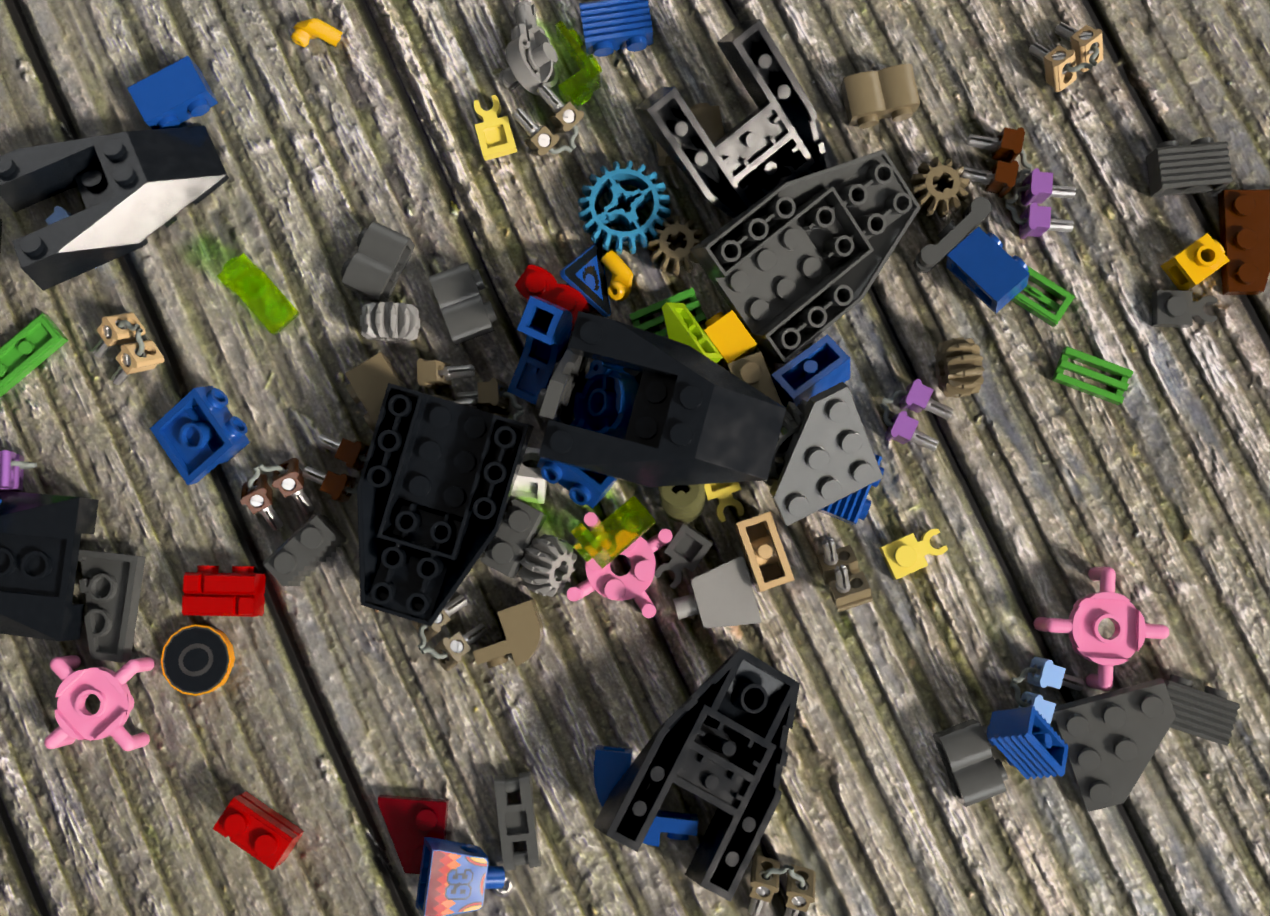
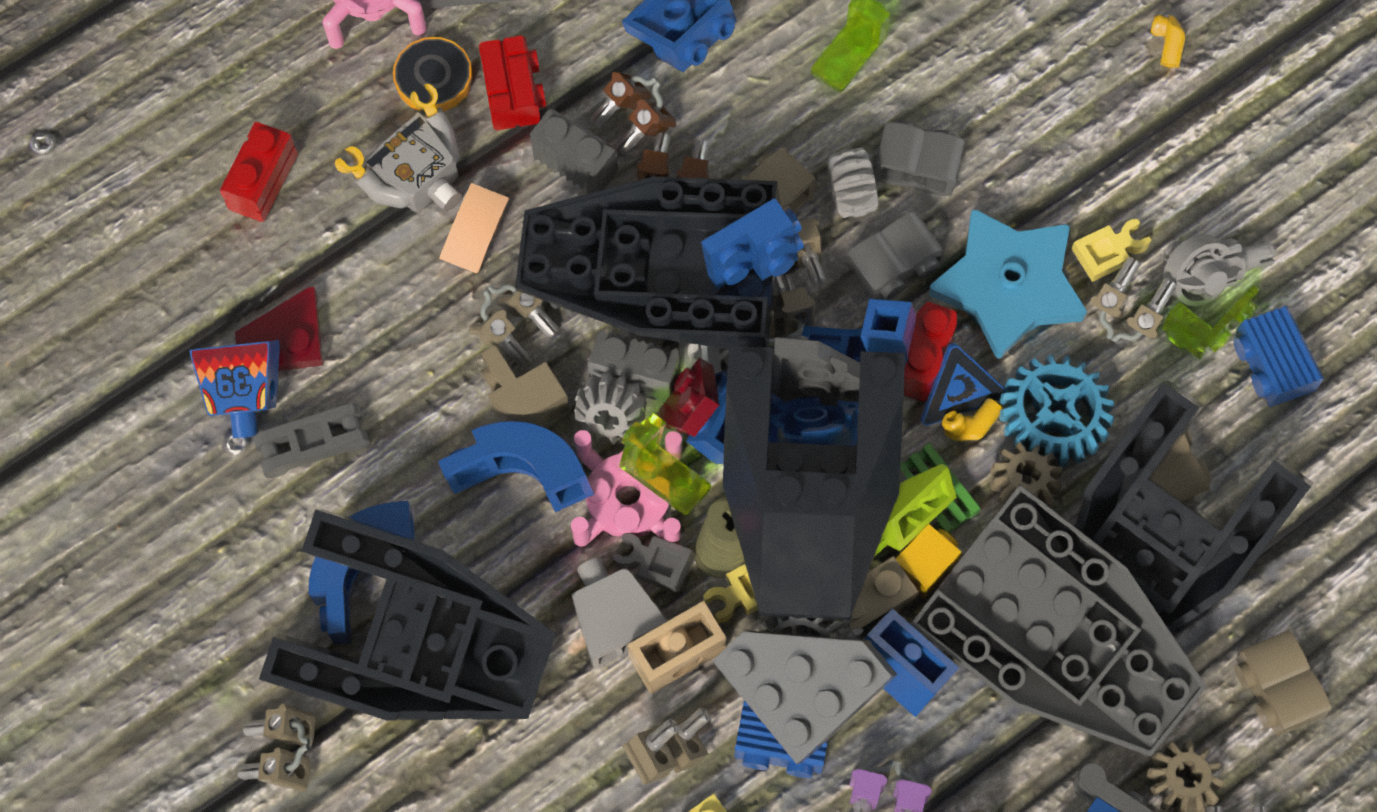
camera: 70 degrees right, 15 degrees down
none -> light grey torso [335,84,461,212]
none -> blue arch [438,421,594,512]
none -> light nougat slope [439,183,510,274]
none -> dark red wing [654,357,720,437]
none -> blue plate [701,198,804,289]
none -> dark azure plate [929,210,1087,358]

